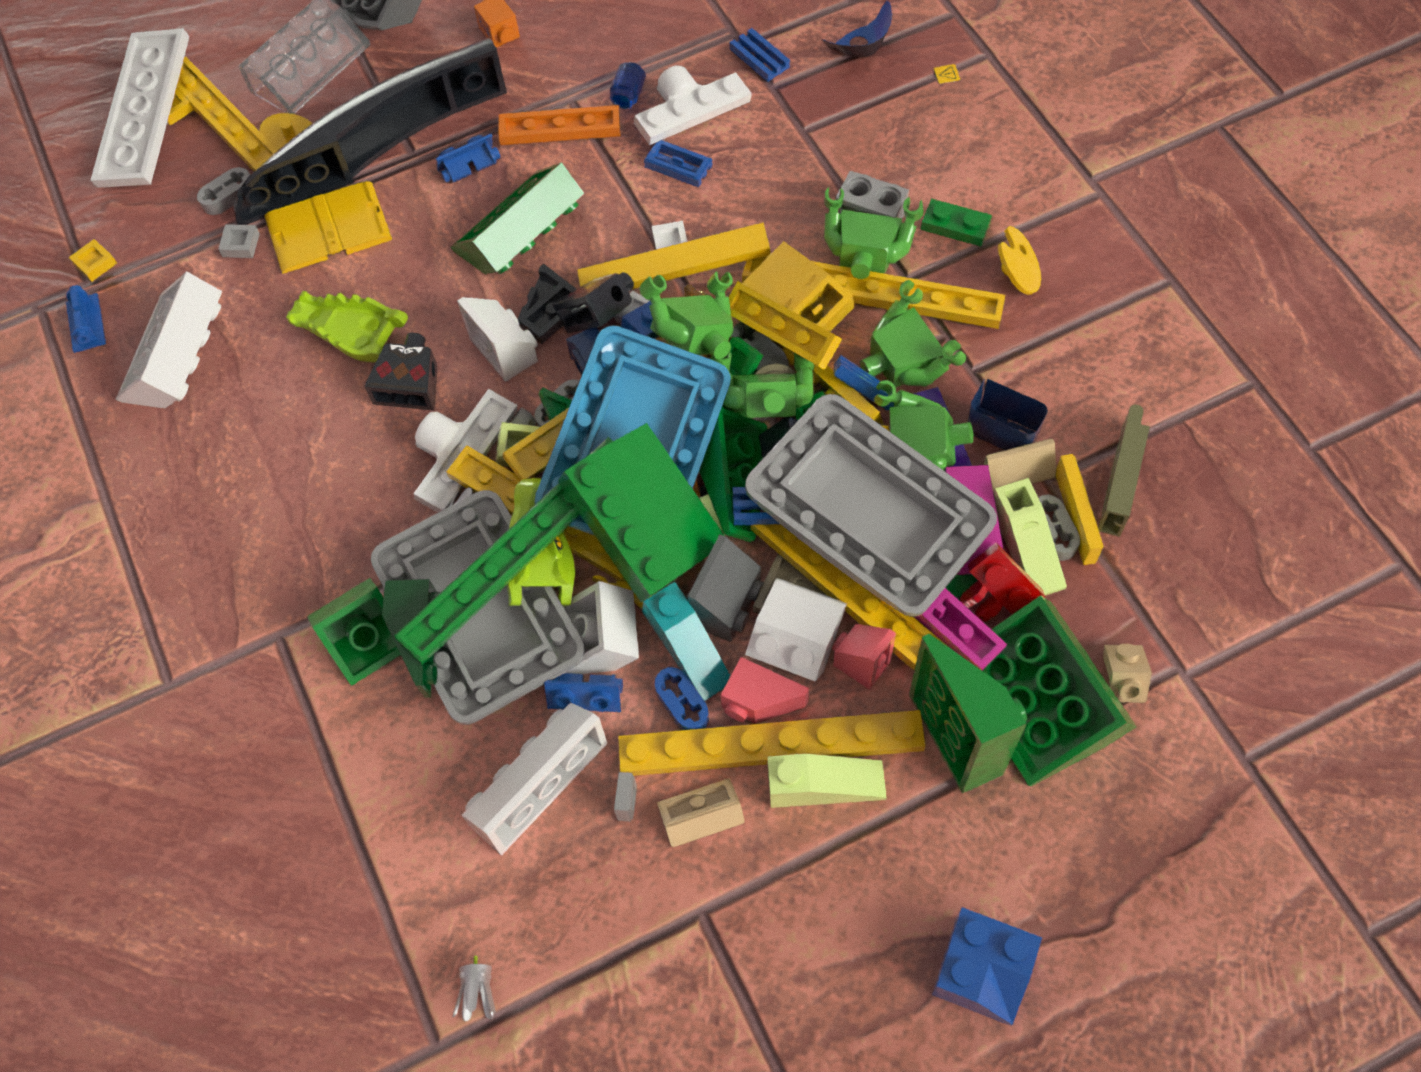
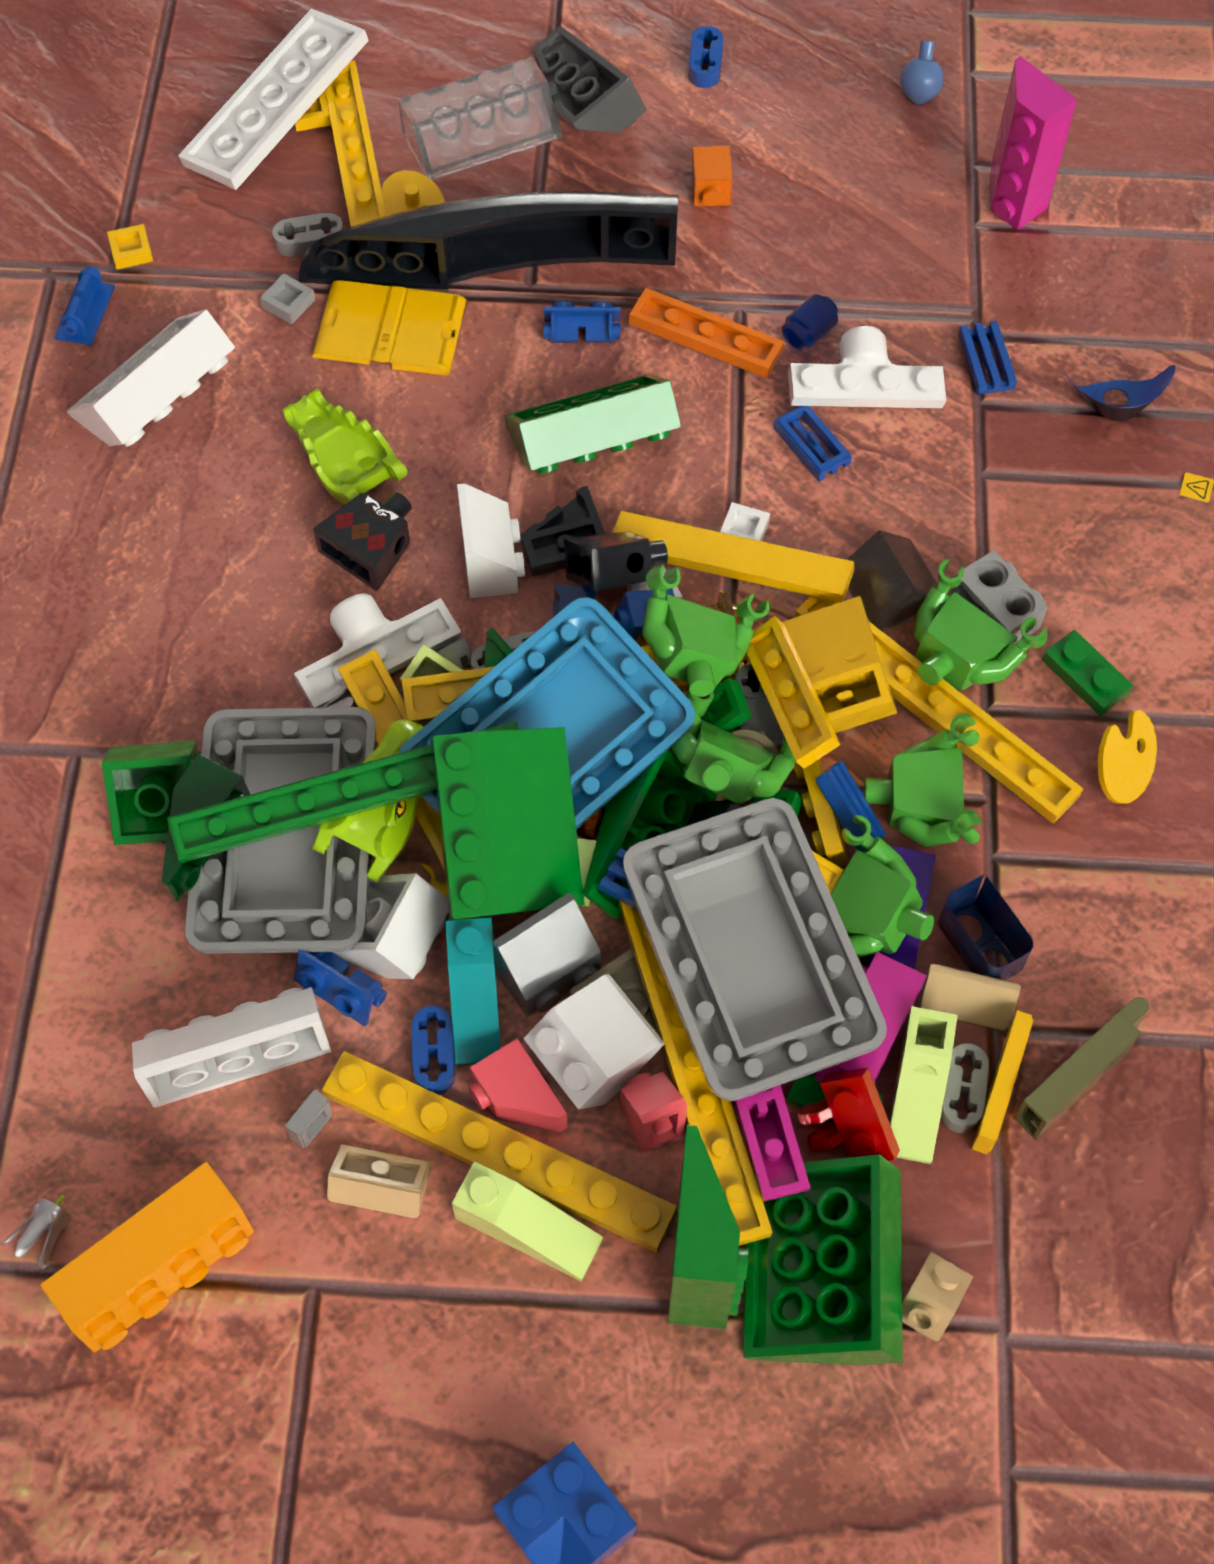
camera: 25 degrees right, 0 degrees up
none -> light orange brick [40,1161,255,1353]
none -> clear smoke slope [846,530,938,631]

